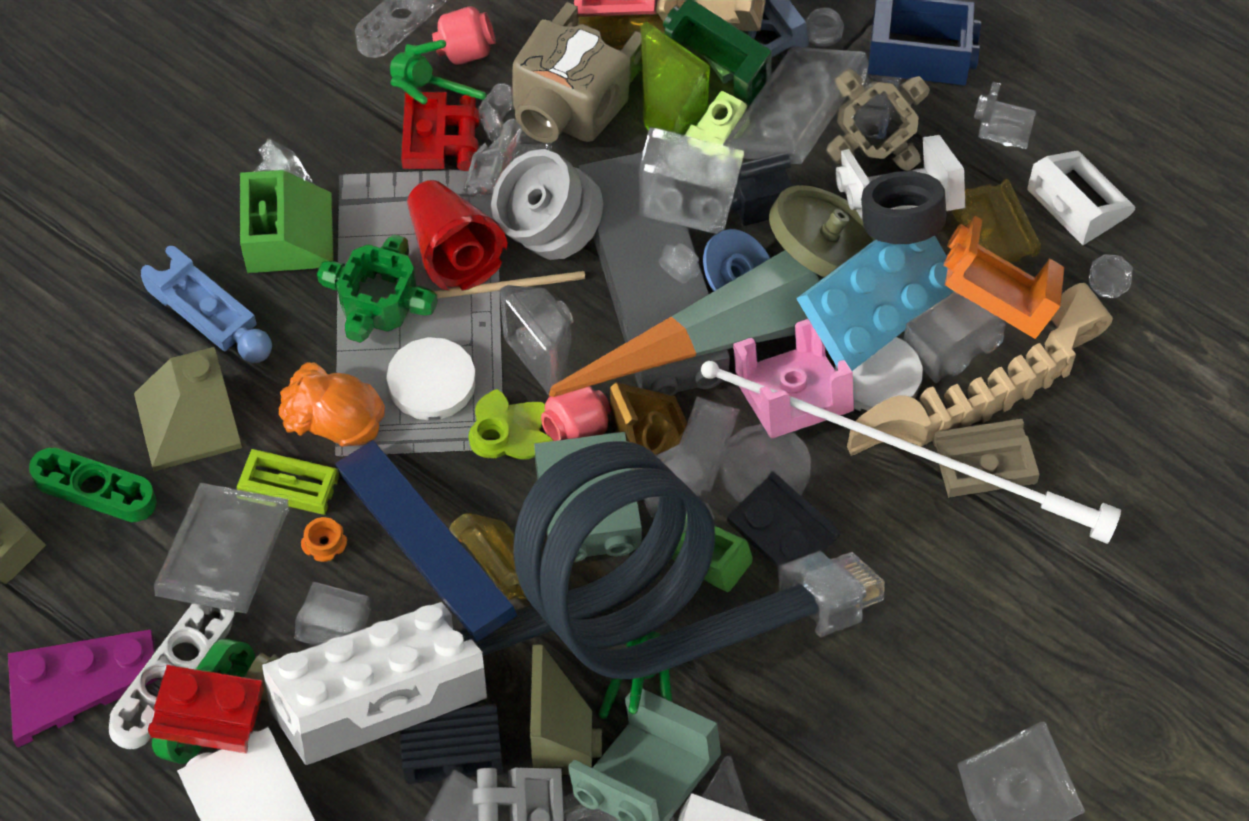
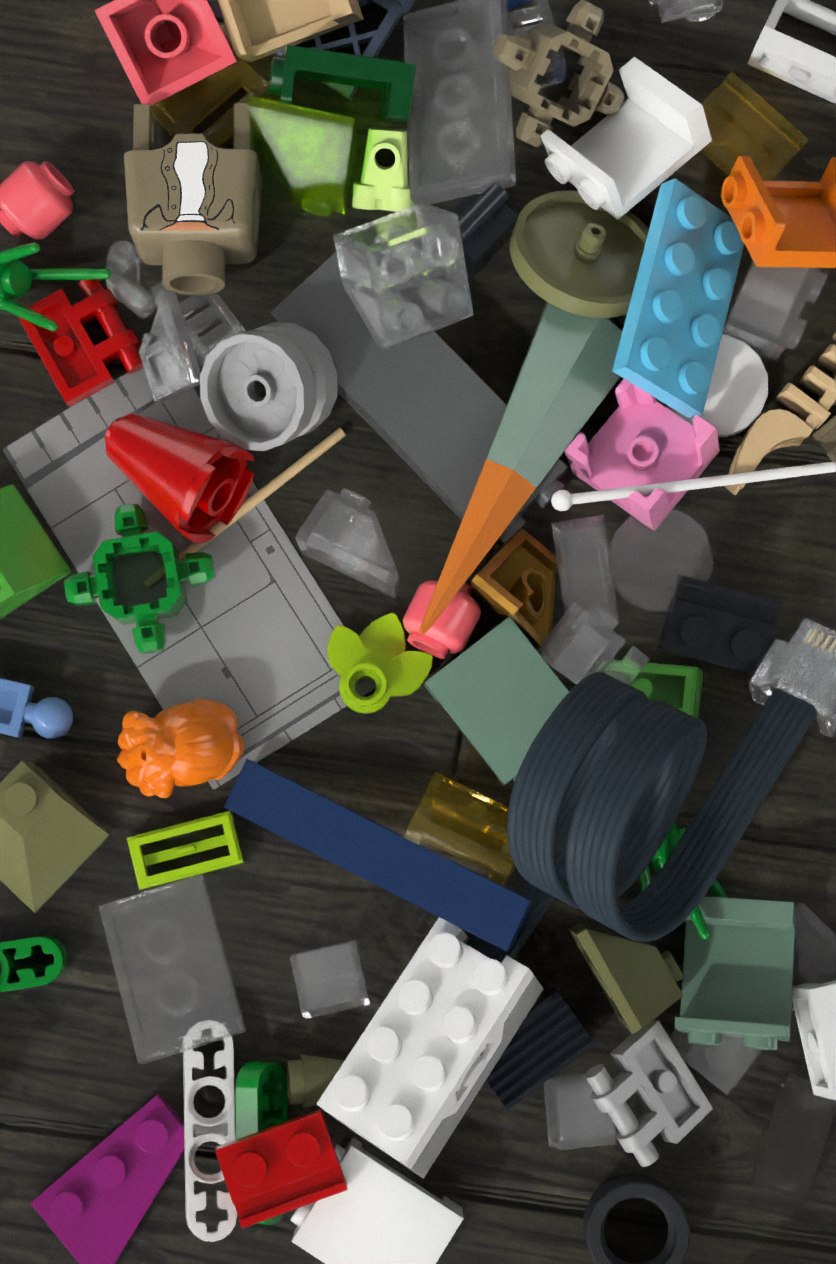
camera: 30 degrees left, 25 degrees up
orange plate [301,517,347,562] -> none
white tile [386,337,476,420] -> none
clear plate [658,243,701,284] -> none
medium blue dish [703,229,770,292] -> none
black tyre [861,171,947,244] -> none

